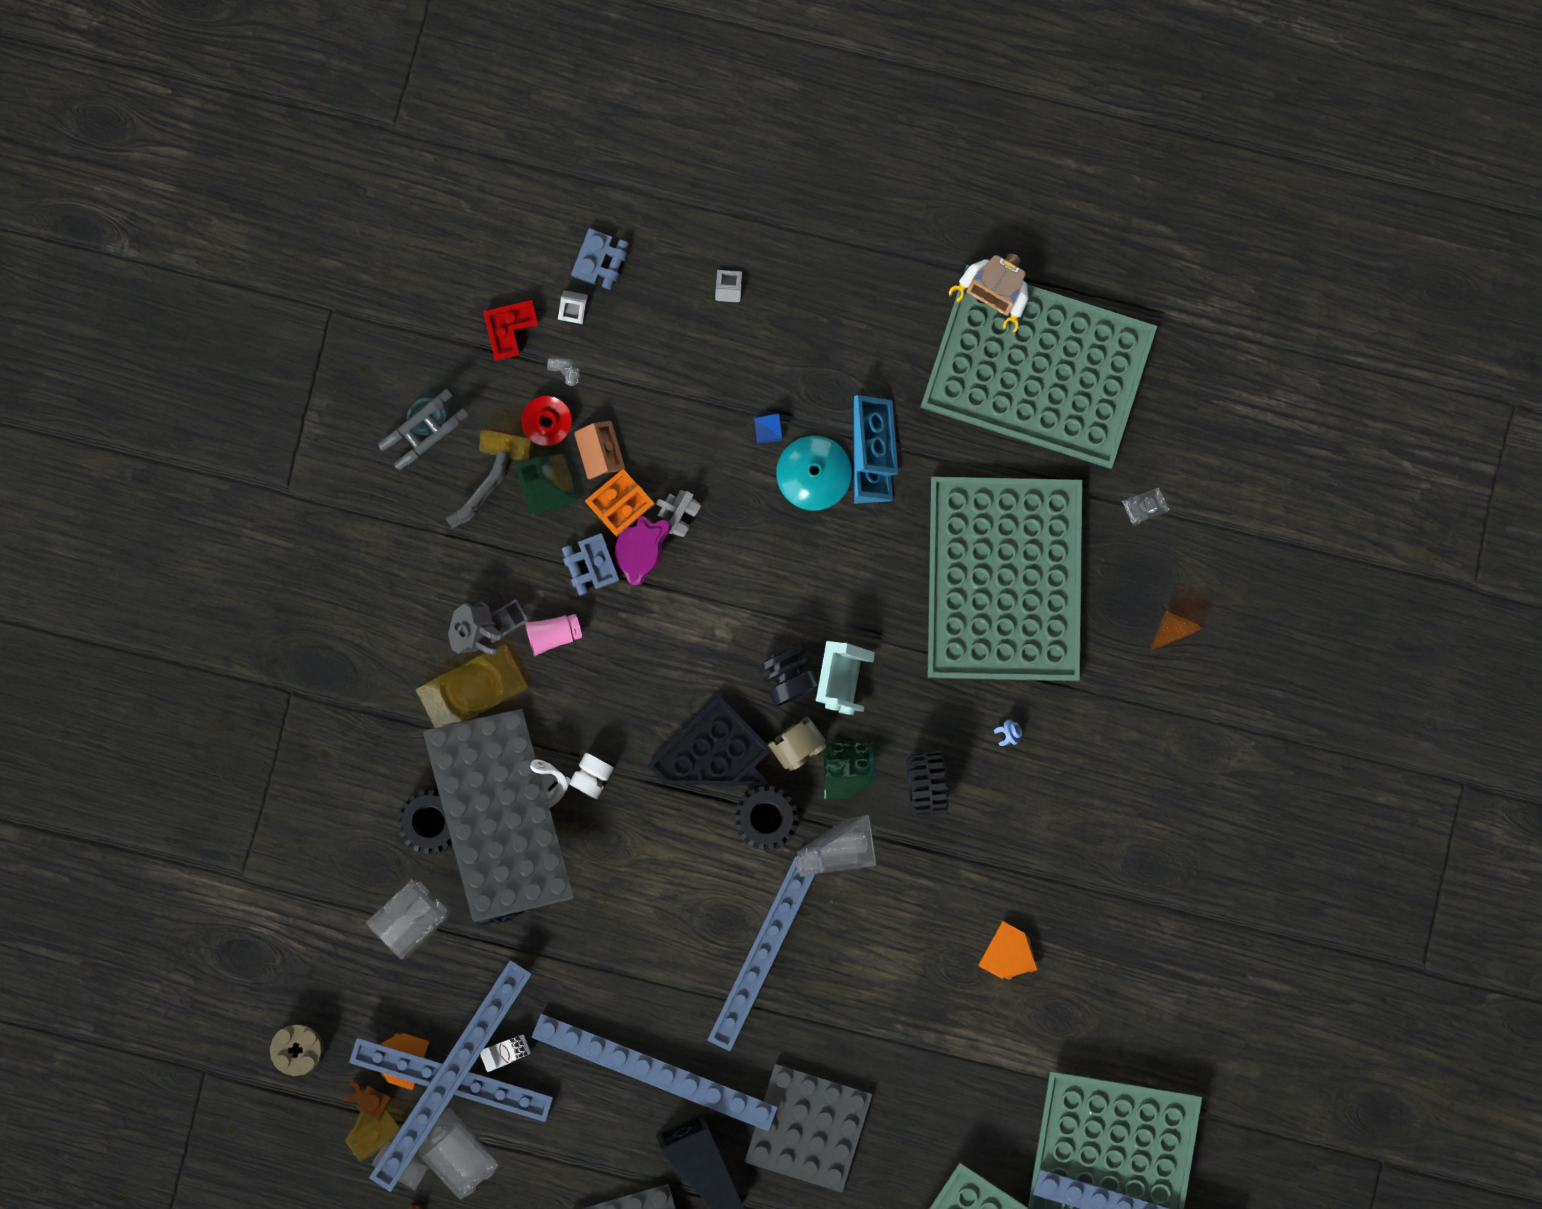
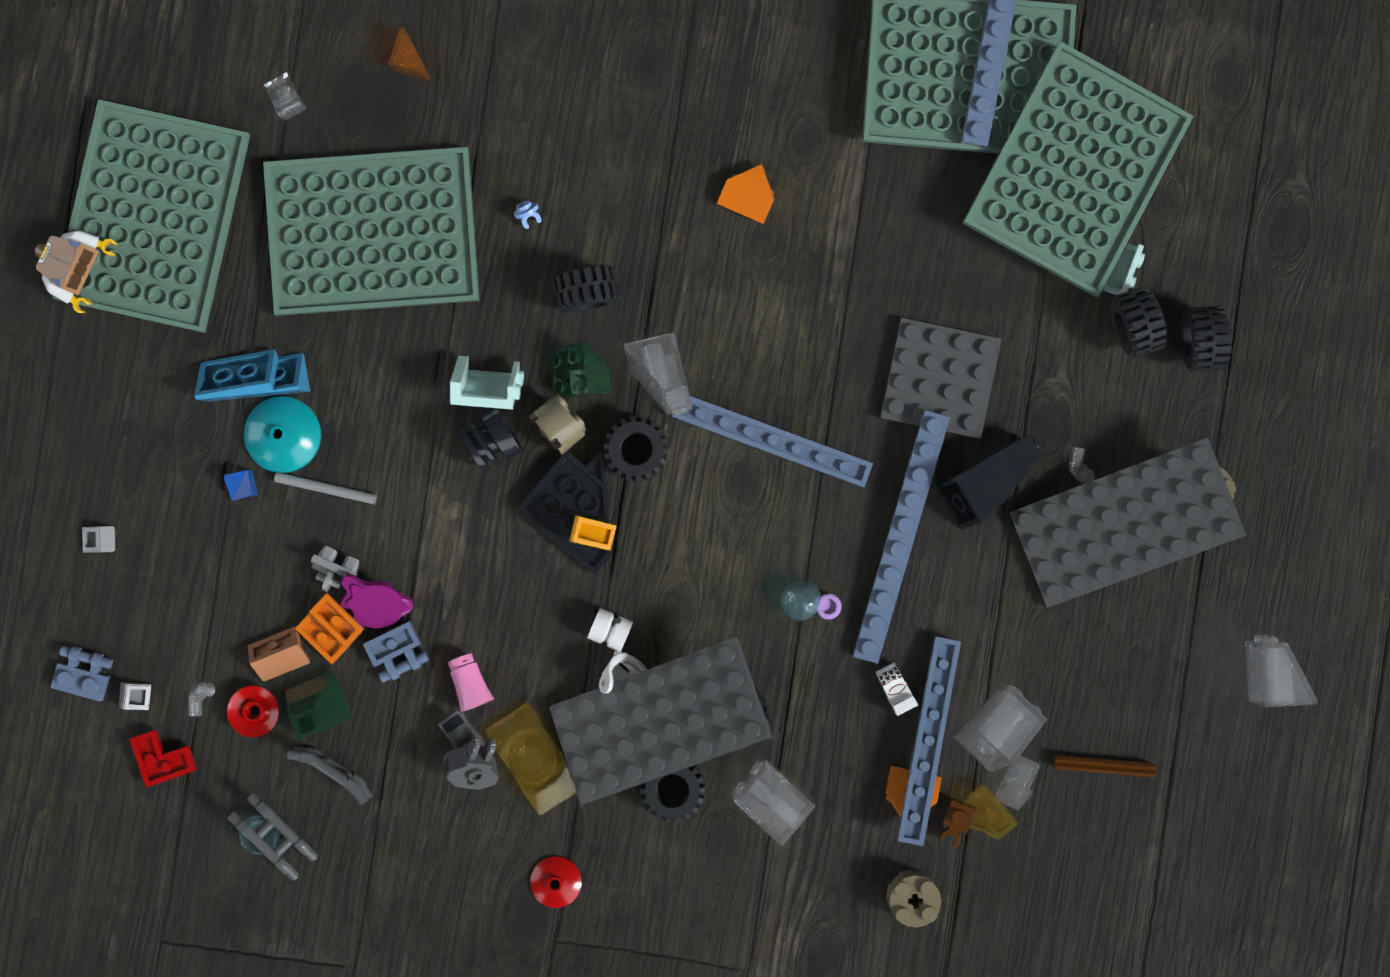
camera: 90 degrees left, 5 degrees up
sand blue plate [369,960,531,1192] -> none
clear yellow slope [479,429,532,461] -> none
none -> light grey bar [274,472,377,504]
none -> red dish [530,856,582,908]
none -> light orange slope [569,516,617,550]
none -> clear light blue hair [781,580,821,621]
none -> lavender tile [815,593,841,619]

